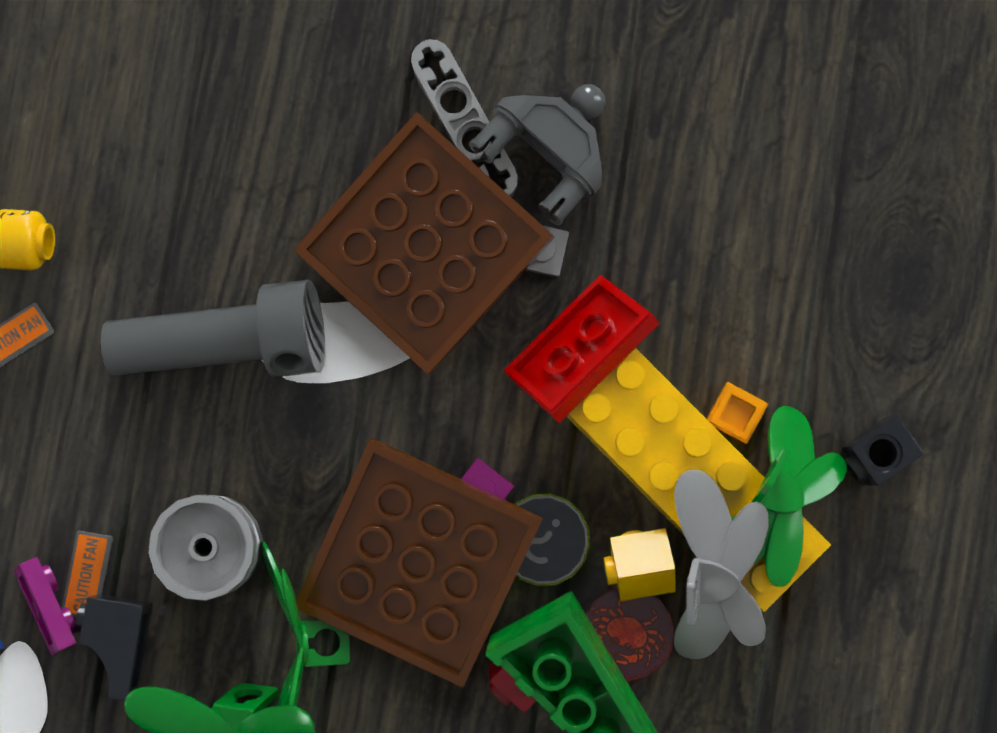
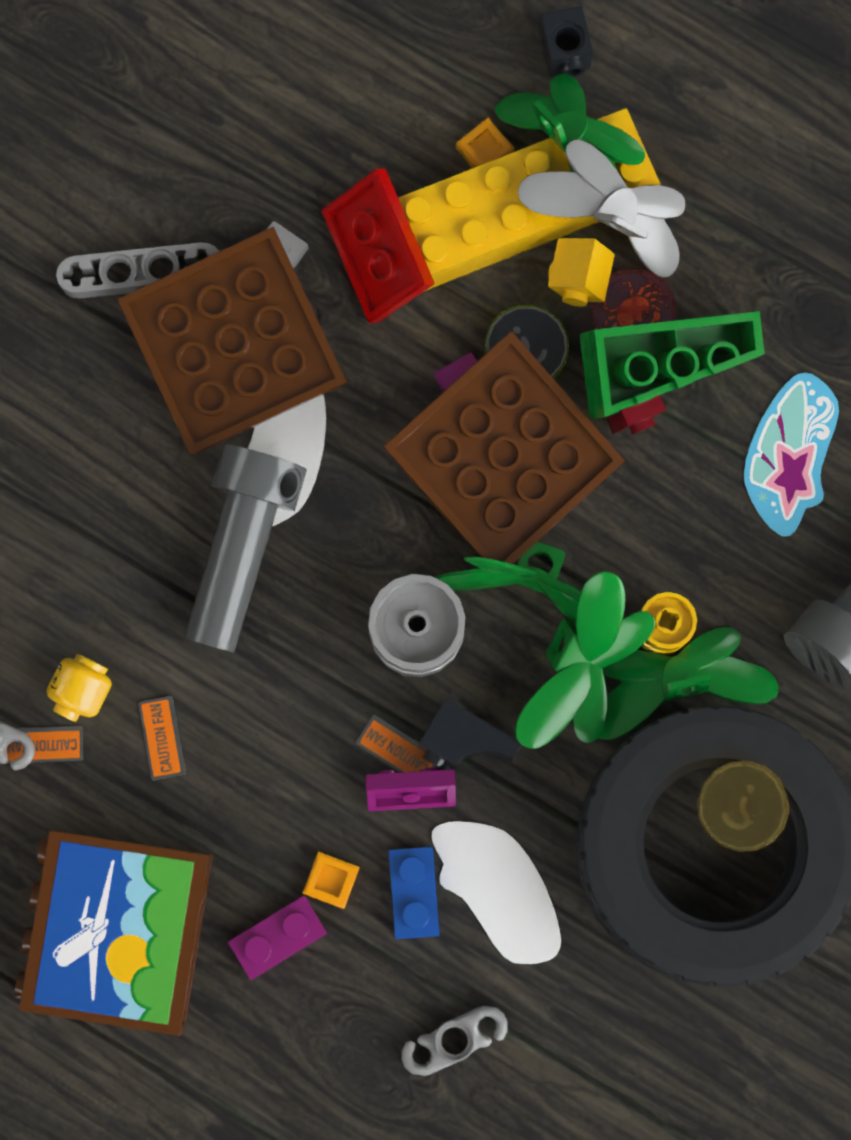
camera: 70 degrees left, 5 degrees down
dark grey connector [469,84,606,226] -> none

